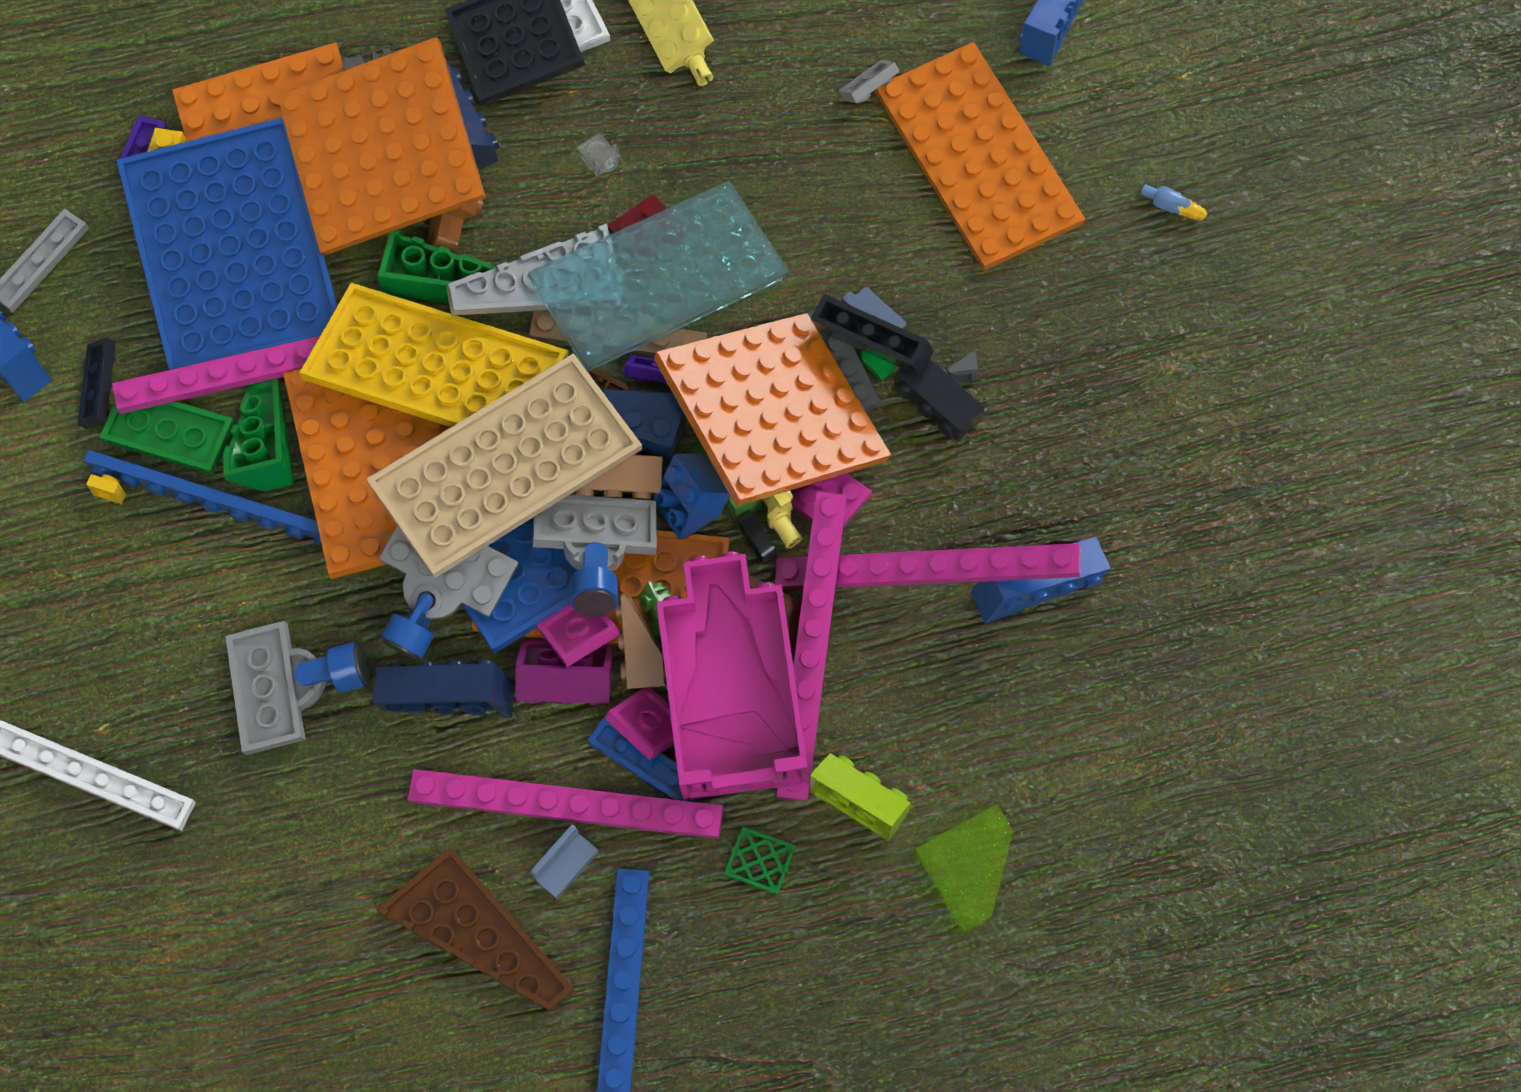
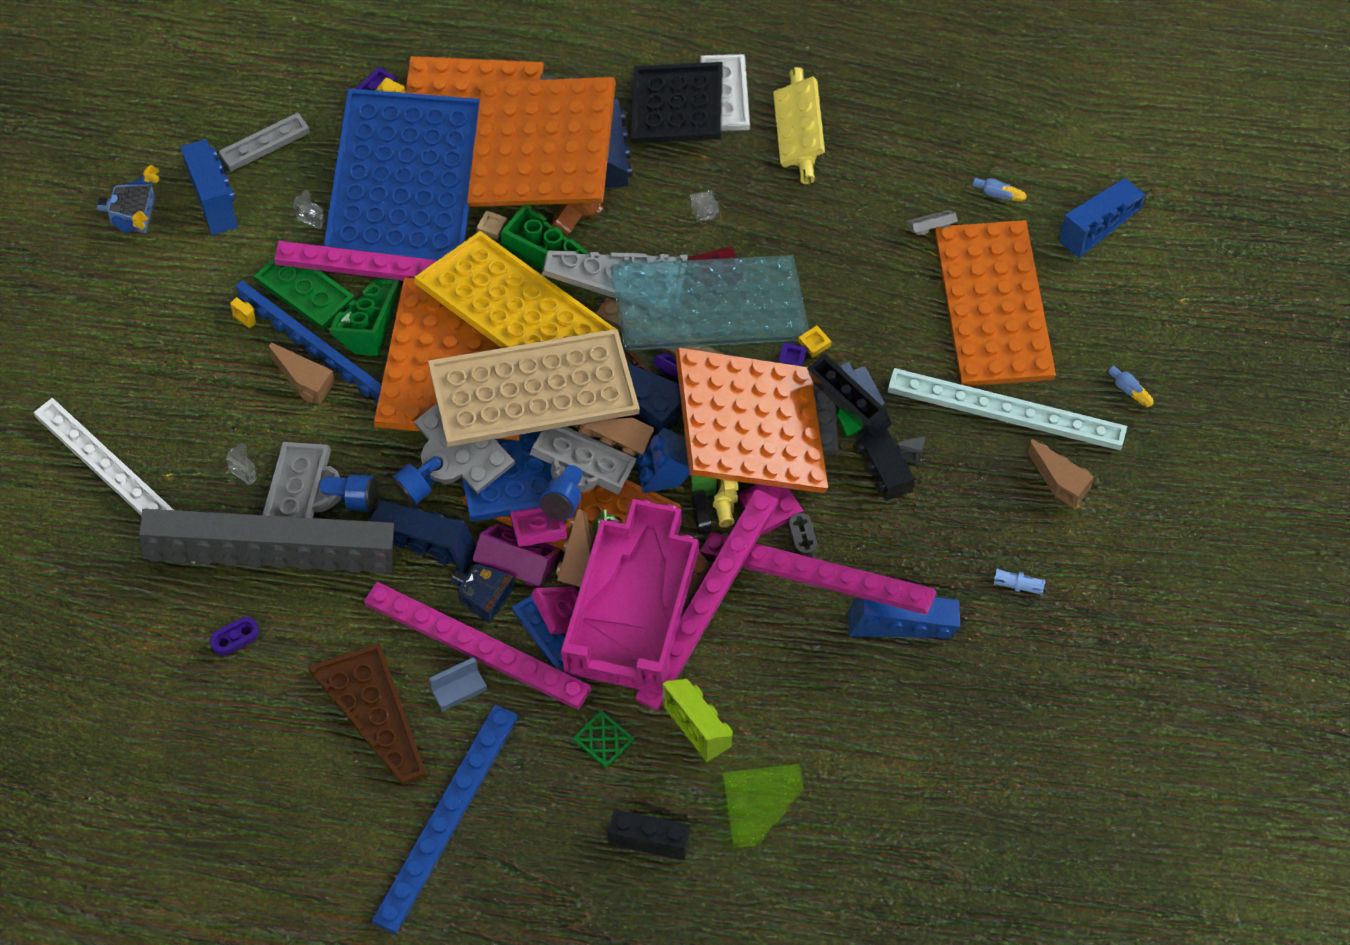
camera: 20 degrees right, 10 degrees down
black plate [78,337,116,429] -> none
none -> dark grey brick [139,509,394,574]
none -> dark purple plate [210,617,259,656]
none -> clear bracket [226,442,257,486]
none -> medium nougat slope [269,342,335,404]
none -> clear bracket [293,190,325,229]
none -> dark blue torso [451,564,514,624]
none -> tan plate [477,210,507,240]
none -> black brick [608,809,691,861]
none -> dark purple plate [778,342,807,367]
none -> dark grey beam [789,513,817,557]
none -> yellow plate [798,326,832,358]
none -> light aqua plate [888,368,1127,451]
none -> medium blue piece [973,178,1026,202]
none -> light blue pin [994,569,1046,595]
none -> medium nougat slope [1028,439,1094,508]

